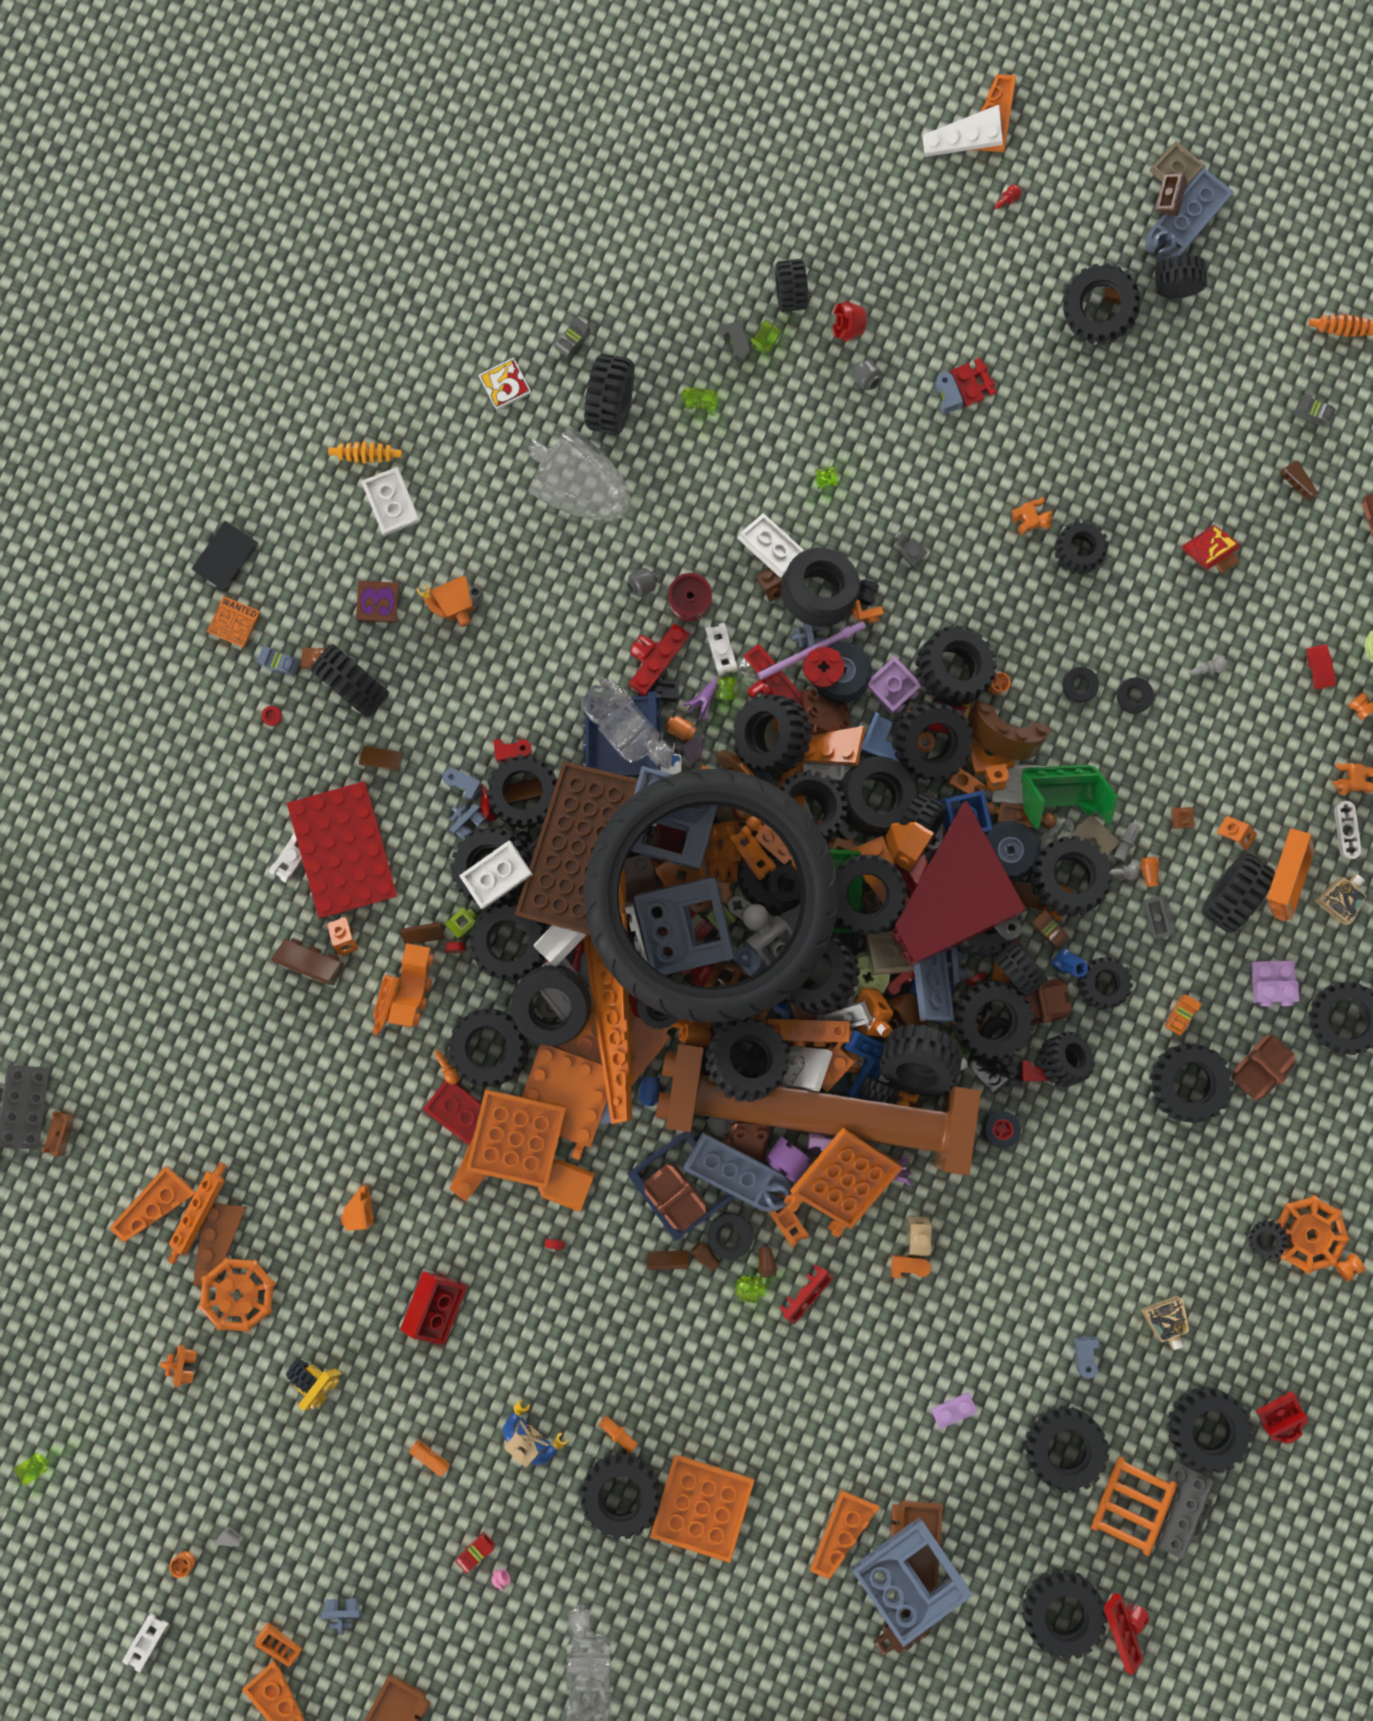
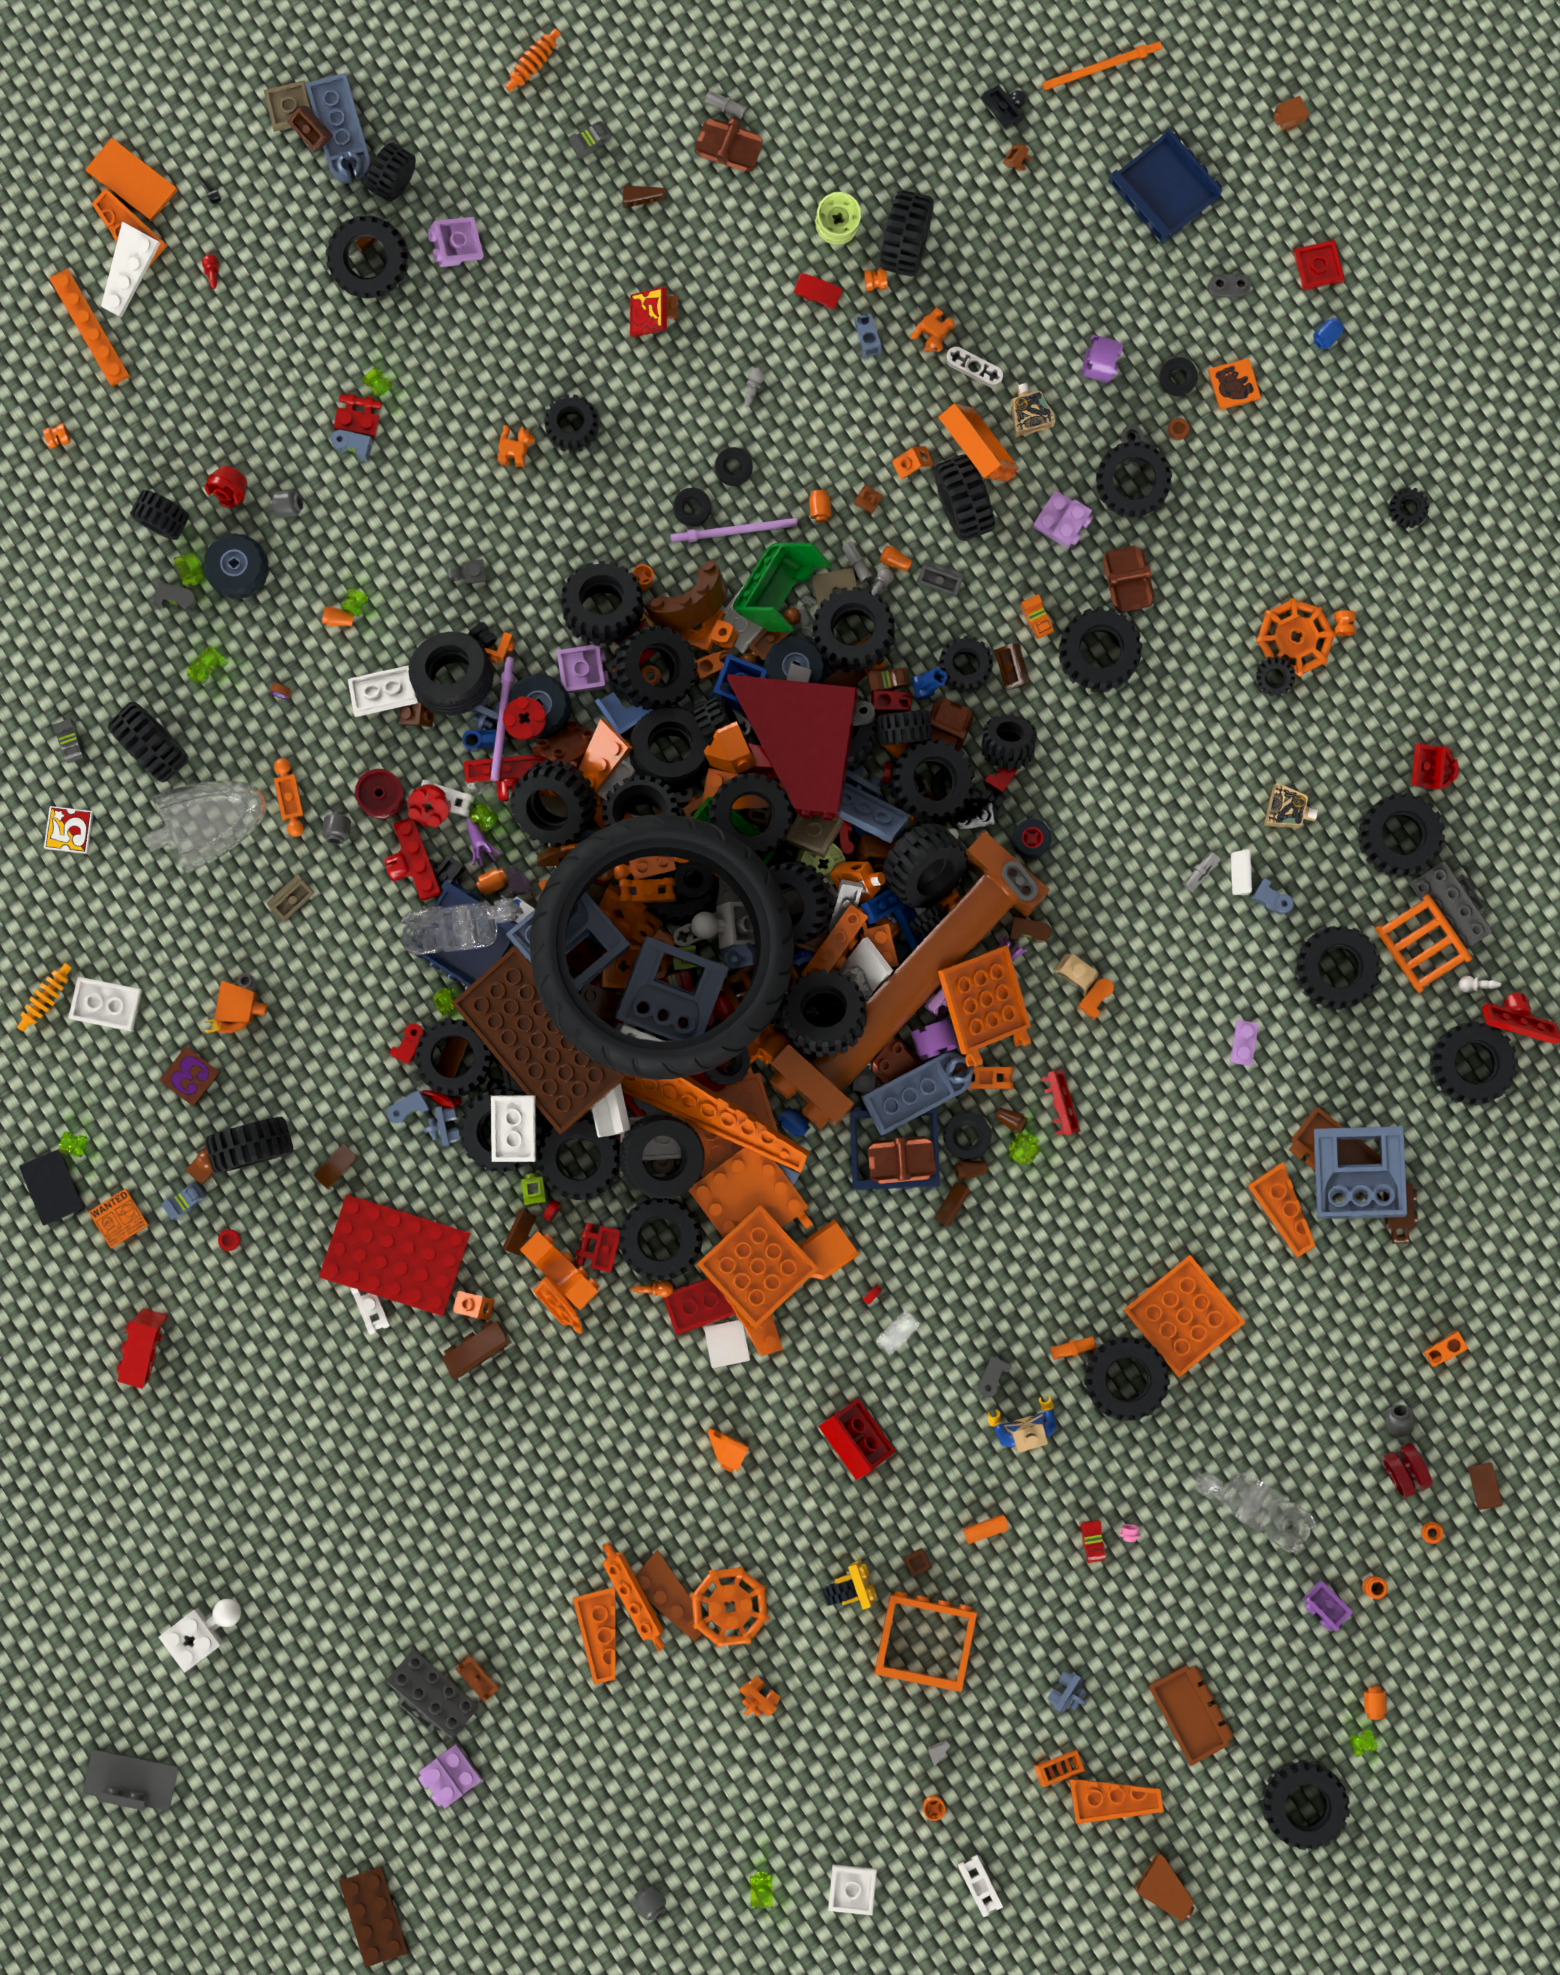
camera: 60 degrees left, 0 degrees up
none -> orange wheel [43,423,71,449]
none -> orange plate [49,268,130,387]
none -> clear neon green wheel [59,1131,87,1157]
none -> orange tile [85,138,178,222]
none -> red wedge [116,1308,168,1389]
none -> black hand [199,178,222,204]
none -> black wheel [203,533,269,599]
none -> dark tan slope [267,875,315,922]
none -> dark orange tile [269,683,292,700]
none -> orange plate [273,758,304,837]
none -> orange cone [322,605,354,627]
none -> clear neon green wheel [362,367,392,397]
none -> red plate [407,784,451,828]
none -> lavender plate [428,217,484,267]
none -> clear neon green tile [431,987,454,1016]
none -> blue piece [462,729,505,752]
none -> red plate [576,1222,620,1273]
none -> lavender bar [670,518,798,543]
none -> white sticker [704,1320,750,1368]
none -> light grey slope [787,664,812,683]
none -> orange brick [809,490,832,523]
none -> white tile [828,1864,877,1915]
none -> sand blue leg [854,314,882,358]
none -> red leg [871,690,911,713]
none -> orange window [874,1591,977,1692]
none -> clear slope [875,1310,922,1356]
none -> reddish brown tile [903,1548,932,1577]
none -> dark grey leg [978,1356,1011,1398]
none -> reddish brown slope [994,643,1030,690]
none -> dark grey plate [1002,861,1038,902]
none -> reddish brown leg [1009,917,1051,943]
none -> light grey pin [1183,851,1221,893]
none -> white slope [1231,849,1252,895]
none -> white bar [1459,976,1502,993]

